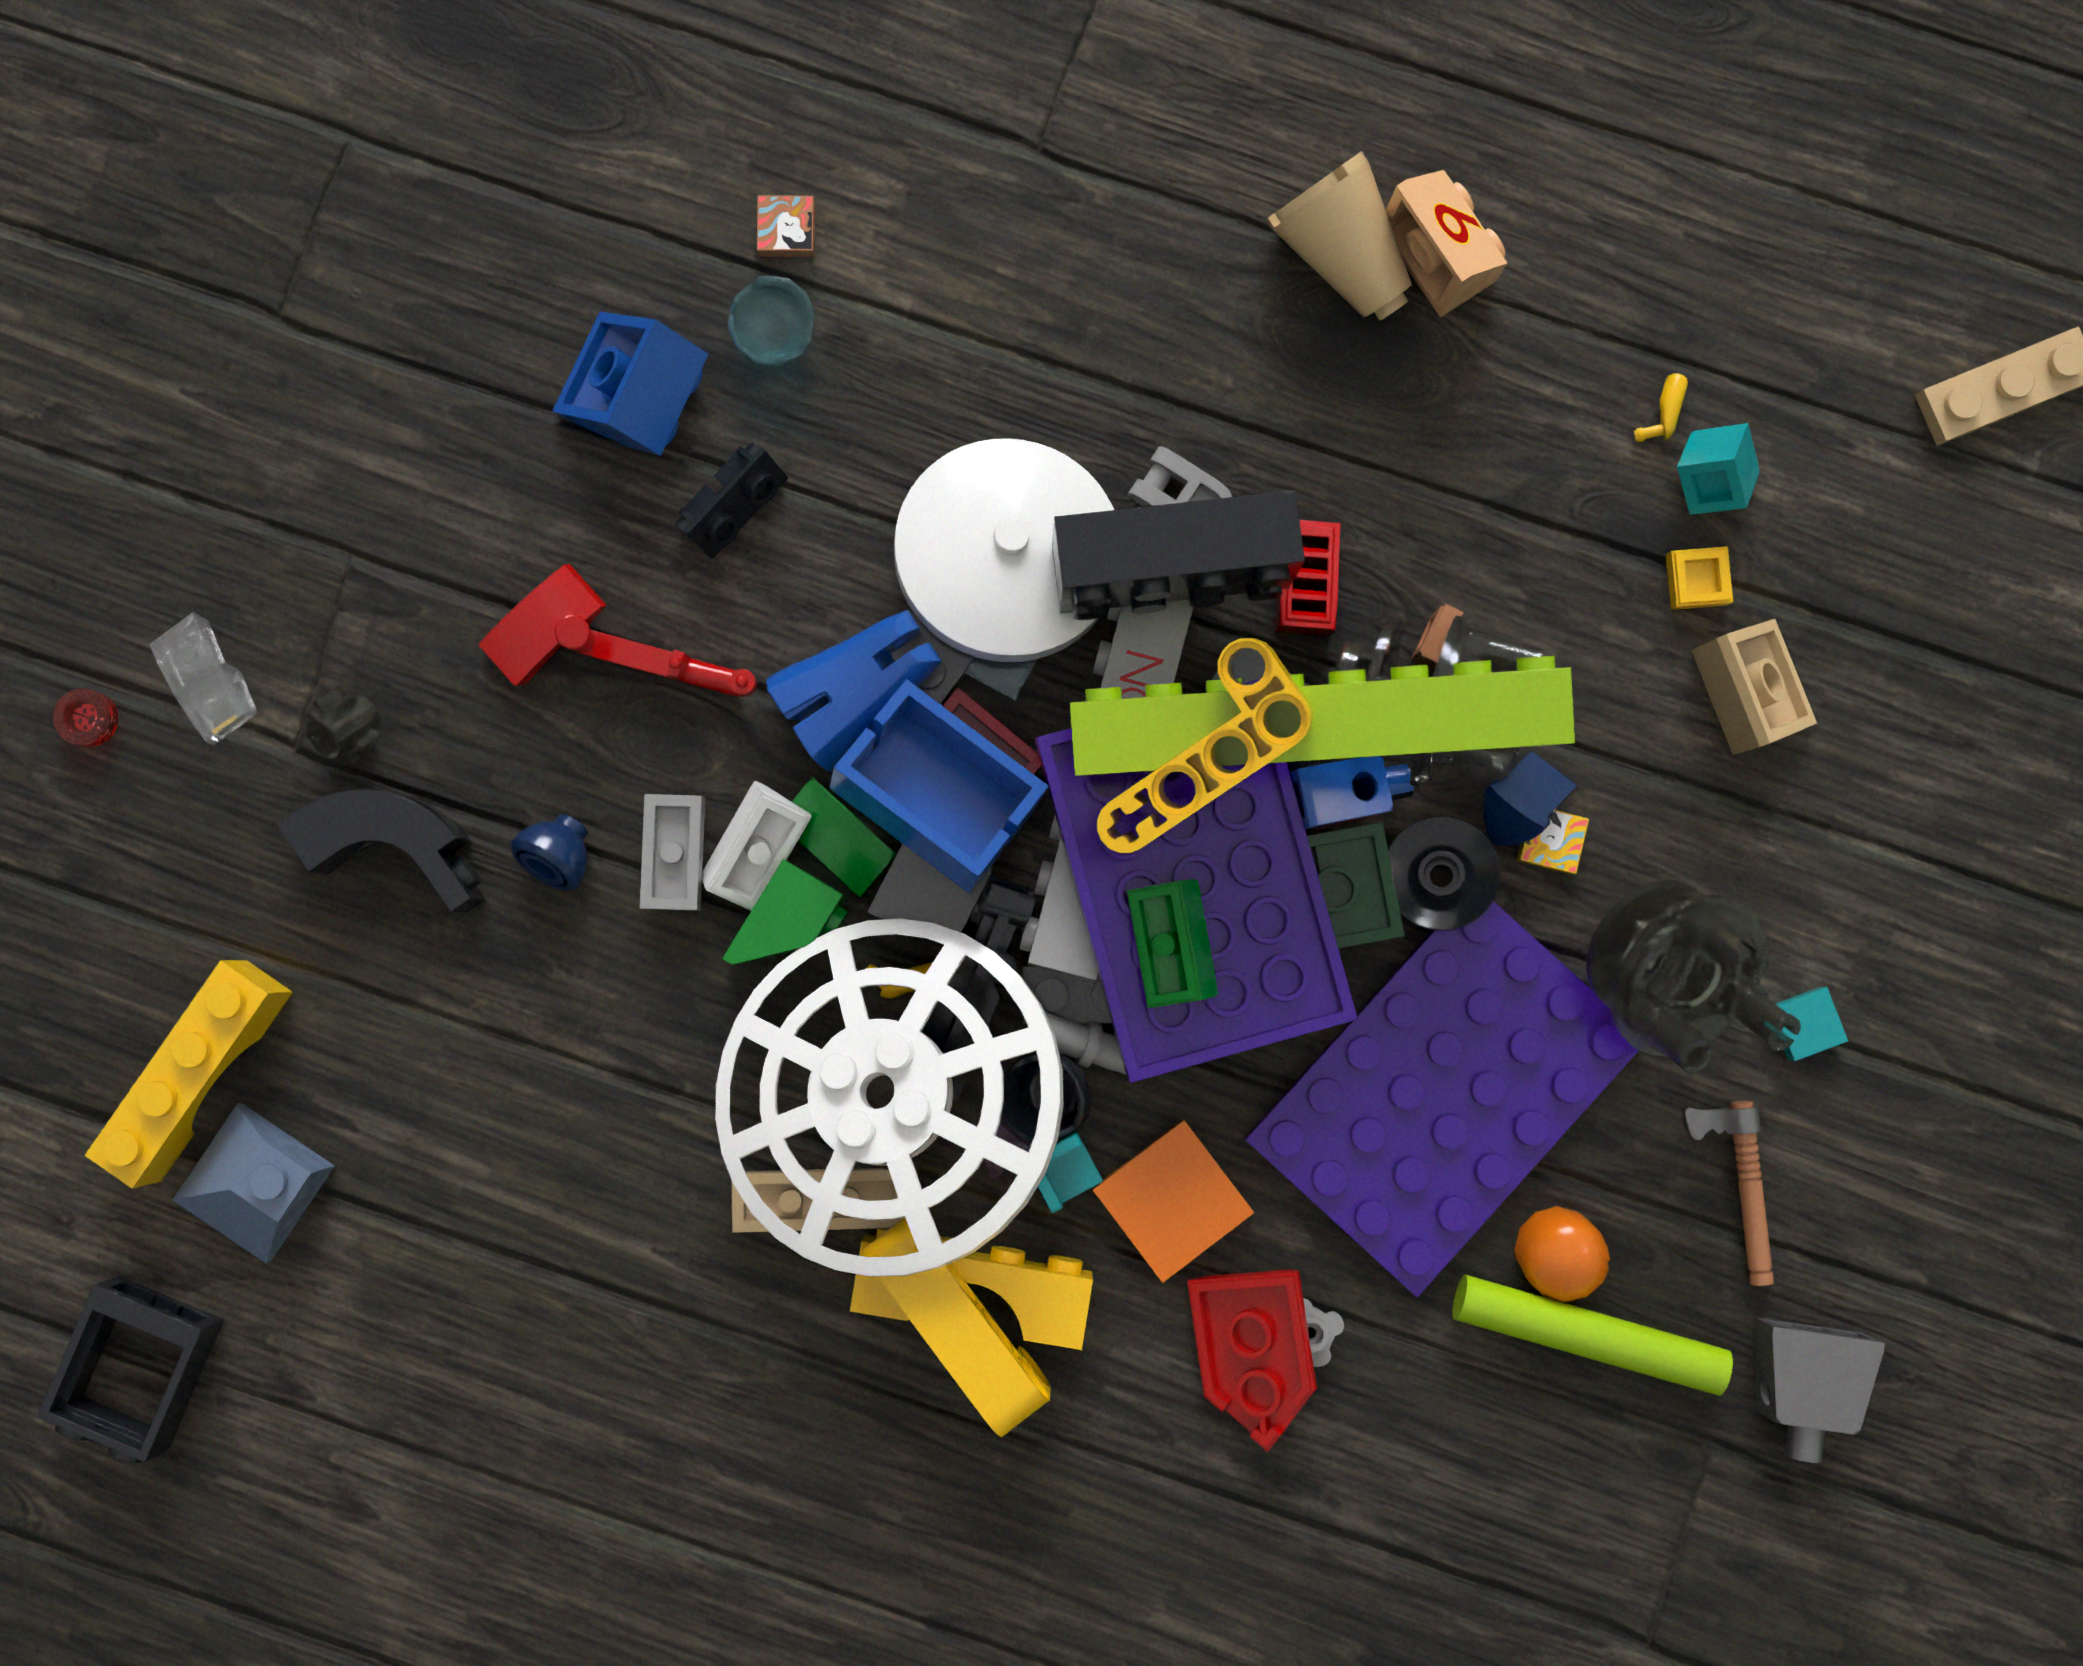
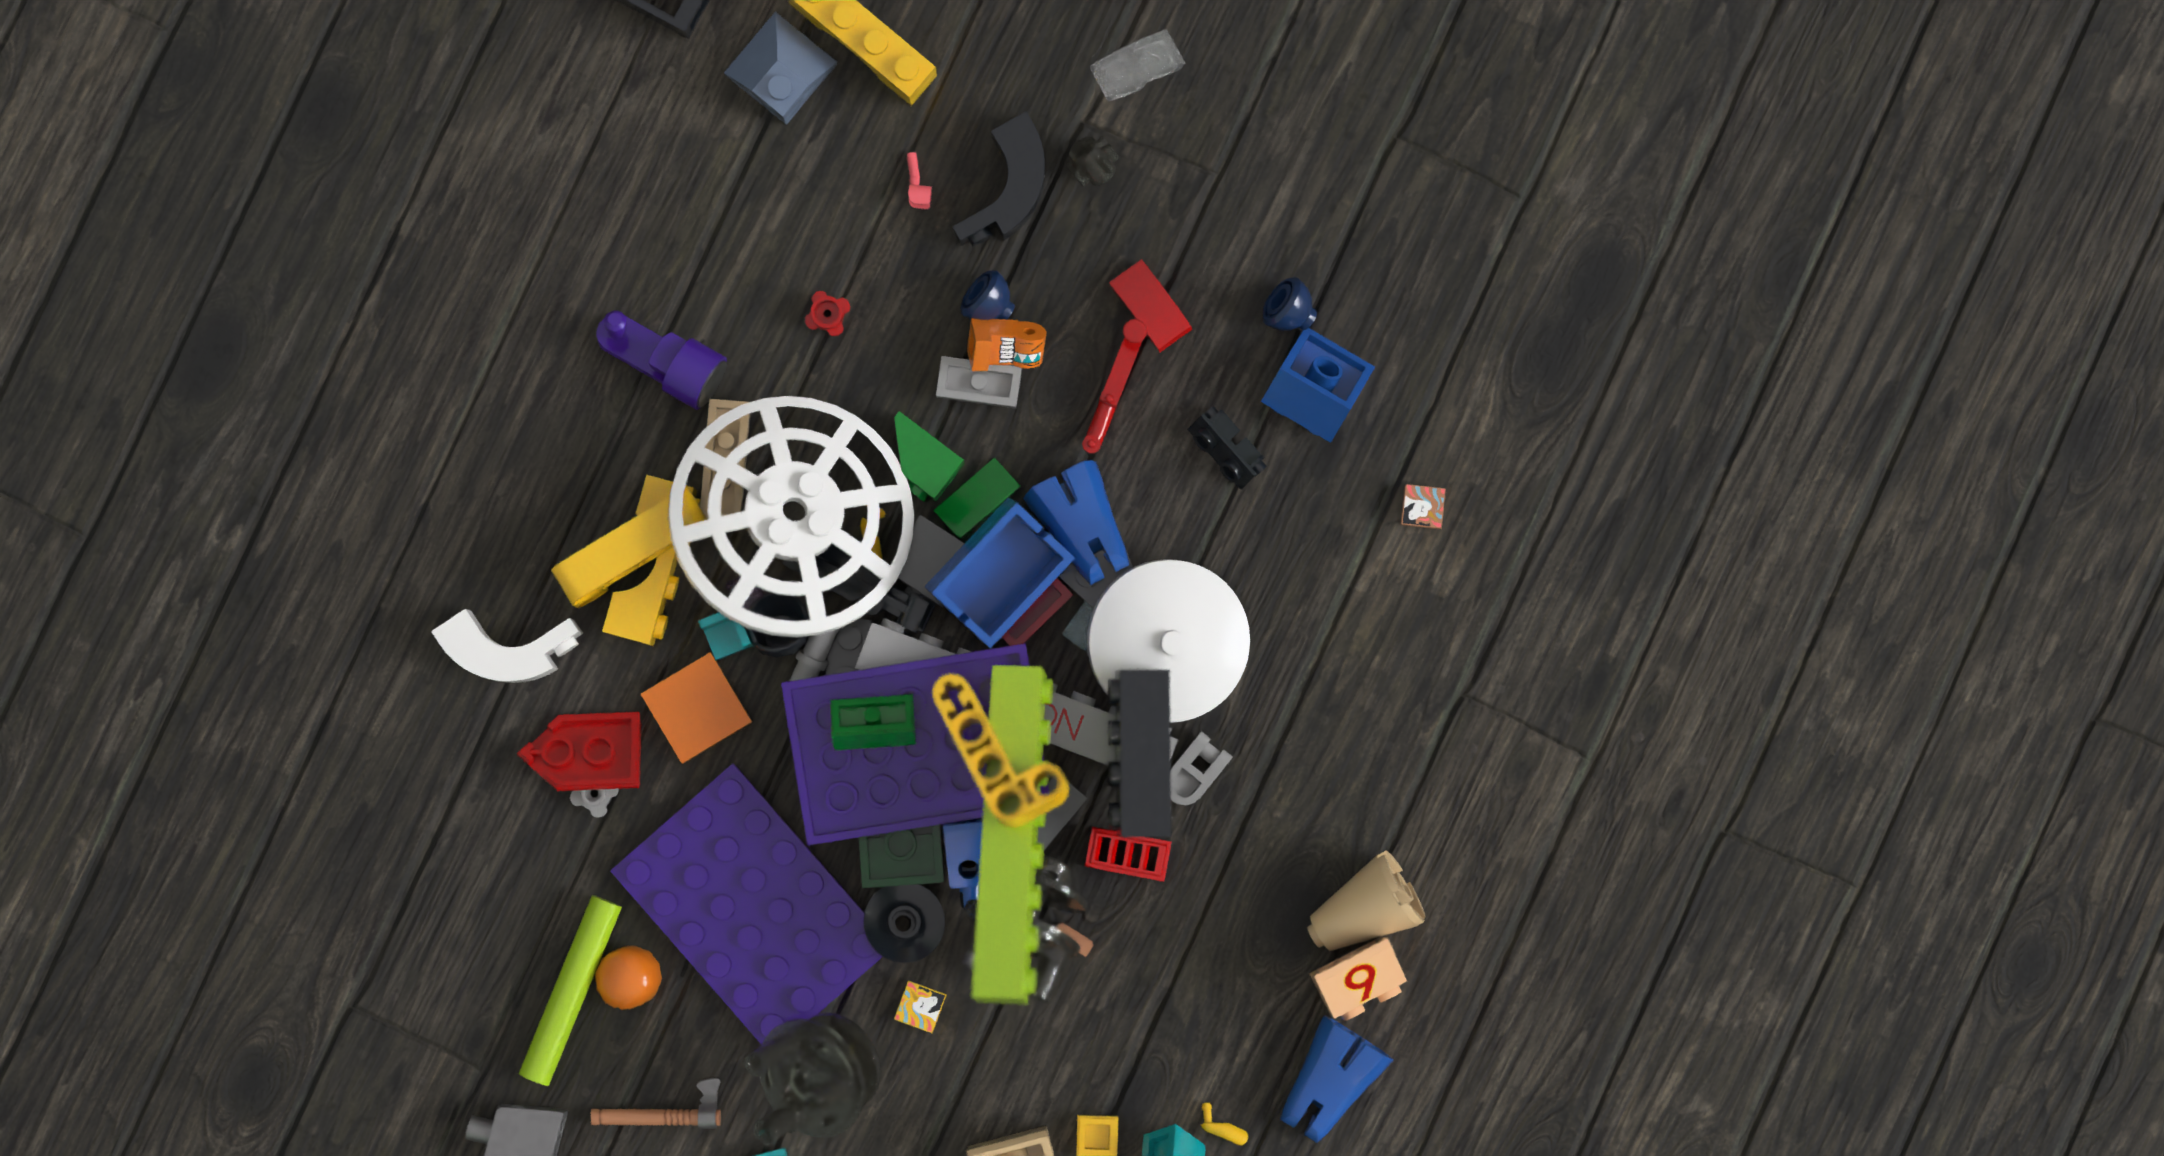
camera: 90 degrees right, 0 degrees up
white slope [702,781,812,911] -> none
clear light blue hair [728,276,816,367] -> none
dark blue tile [1483,751,1577,845] -> none
none -> white arch [431,609,583,683]
none -> dark purple piece [596,311,727,410]
none -> red plate [805,291,850,337]
none -> coral hand [907,152,932,209]
none -> orange leg [967,318,1047,371]
none -> dark blue brick [1263,277,1317,331]
none -> blue piece [1280,1015,1393,1143]

